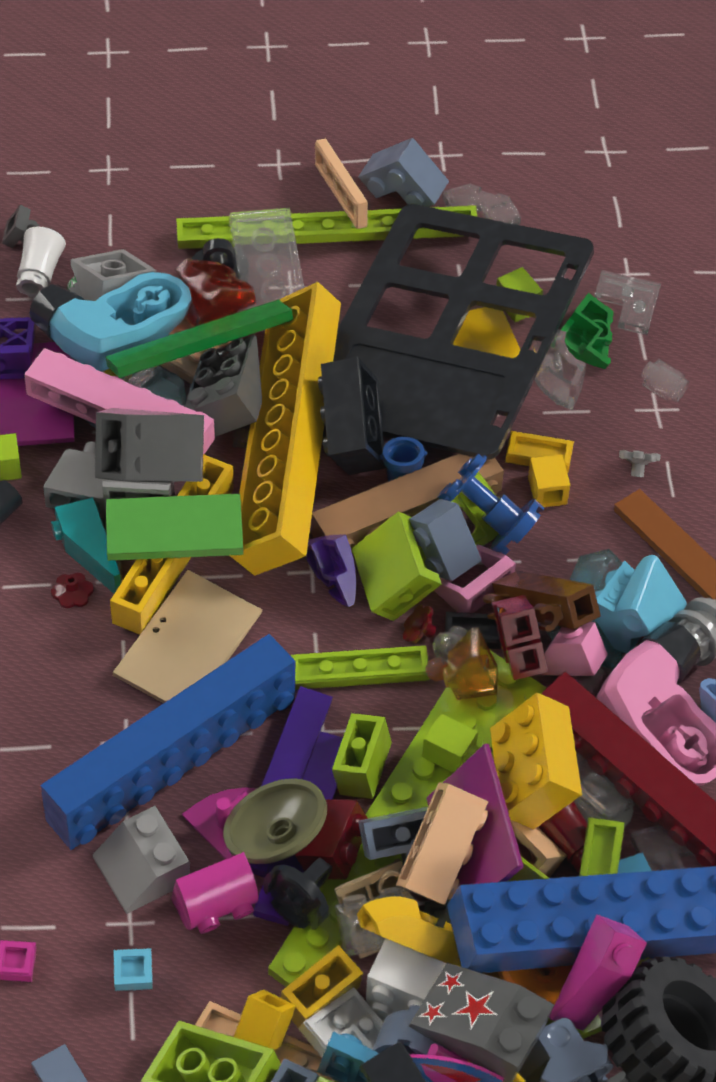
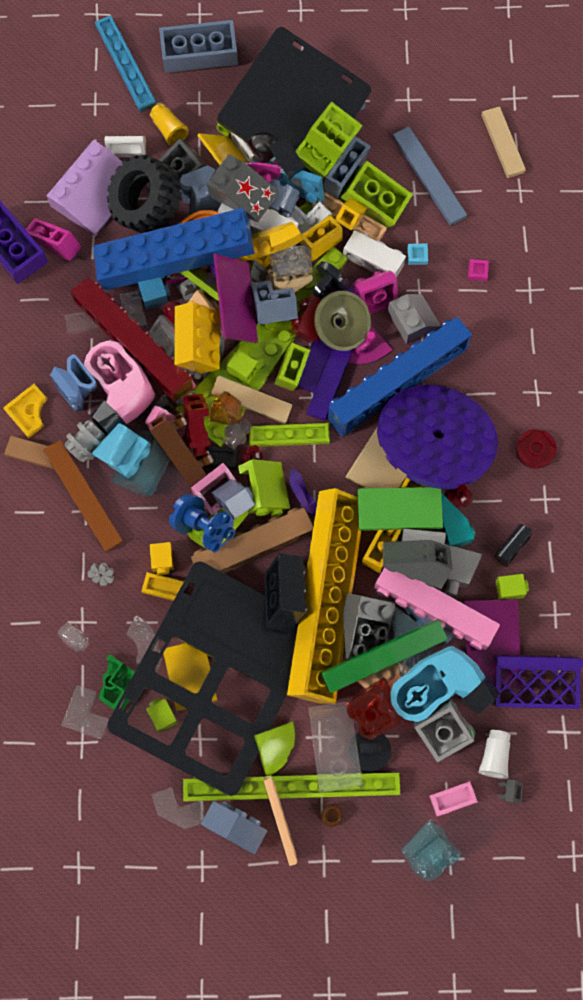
camera: 175 degrees left, 20 degrees up
blue piece [380,437,427,482] -> none
light nougat brick [396,782,488,905] -> none
dark pink slope [549,915,647,1031] -> none
lime tile [579,817,625,876] -> none
none -> tan tile [211,376,292,424]
none -> lime brick [254,721,295,777]
none -> reddish brown plate [321,805,343,827]
none -> white brick [343,230,406,278]
none -> dark purple plate [377,385,498,489]
none -> clear light blue piece [401,819,462,882]
none -> bright pink tile [429,781,478,816]

